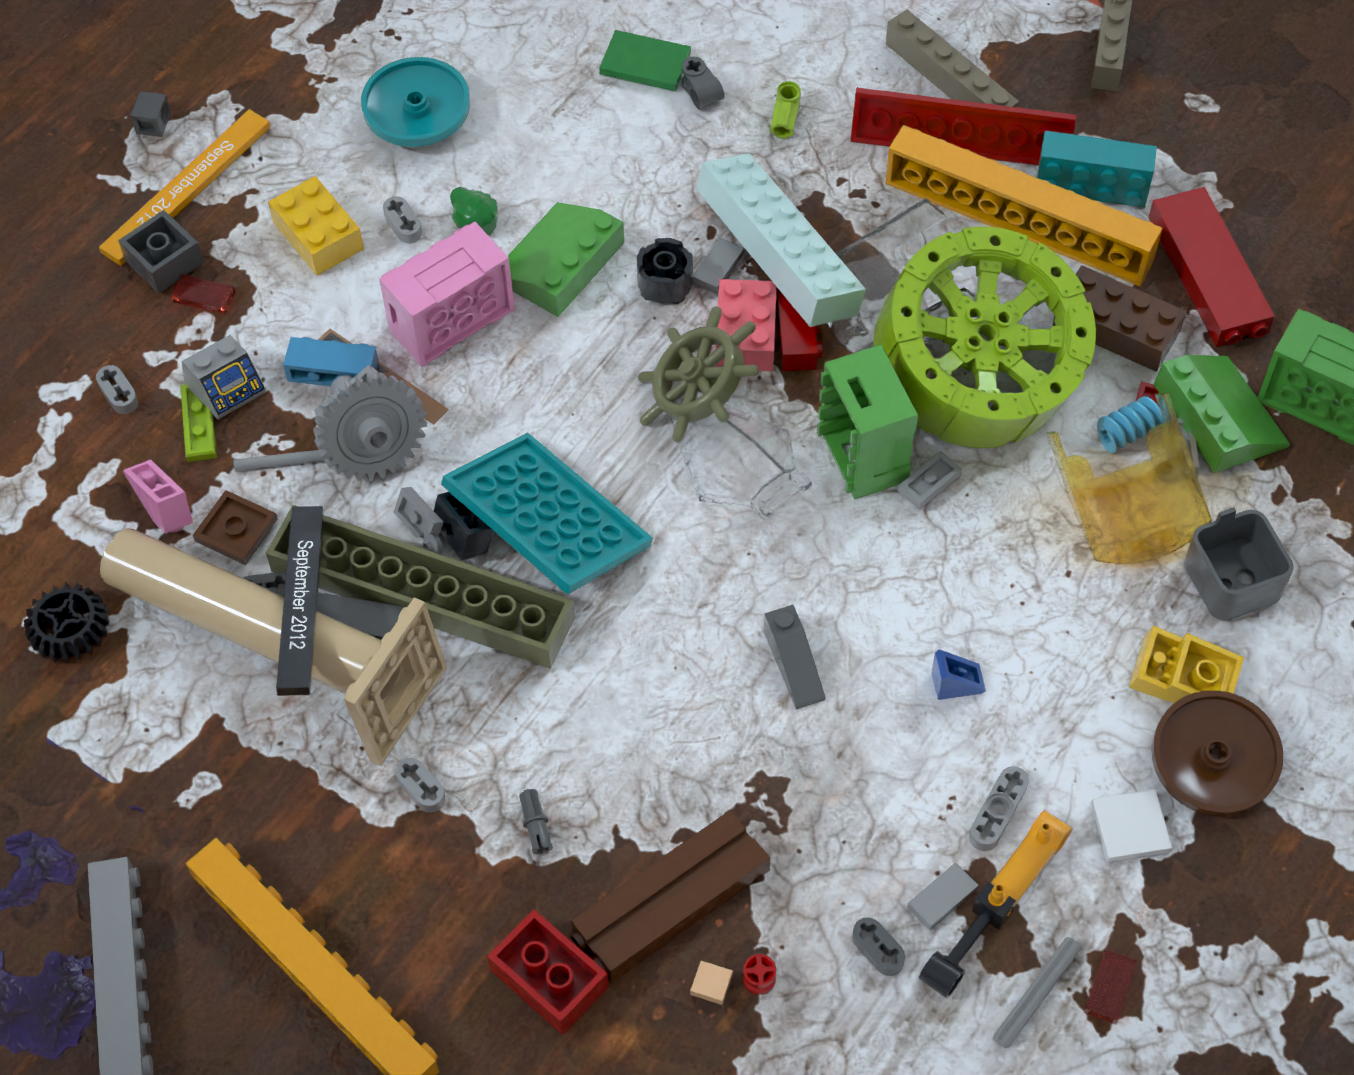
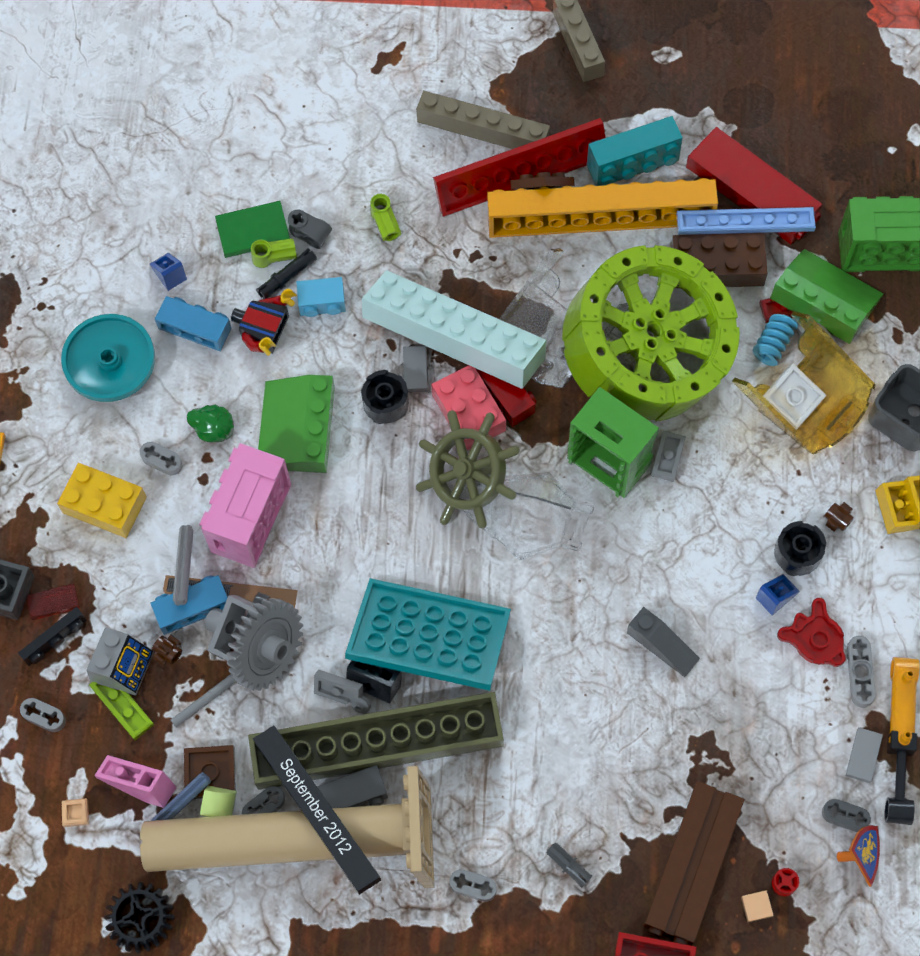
camera: 30 degrees left, 10 degrees up
none -> black plate [18,607,87,666]
none -> light nougat tile [62,798,89,827]
none -> blue slope [150,252,187,291]
none -> sand blue axle [151,772,211,821]
none -> reddish brown gear [152,634,183,666]
none -> dark azure brick [155,296,232,352]
none -> light grey axle [173,525,193,606]
none -> yellowish green brick [200,786,237,817]
none -> torso [231,289,297,356]
none -> lime piece [251,238,297,268]
none -> black pin [256,248,317,299]
none -> medium azure brick [296,277,346,317]
none -> reddish brown plate [510,172,575,190]
none -> light blue tile [676,207,816,235]
none -> white tile [761,363,827,430]
none -> black brick [774,521,827,576]
none -> red tile [777,598,846,667]
none -> reddish brown gear [824,502,854,532]
none -> shield [837,825,880,887]

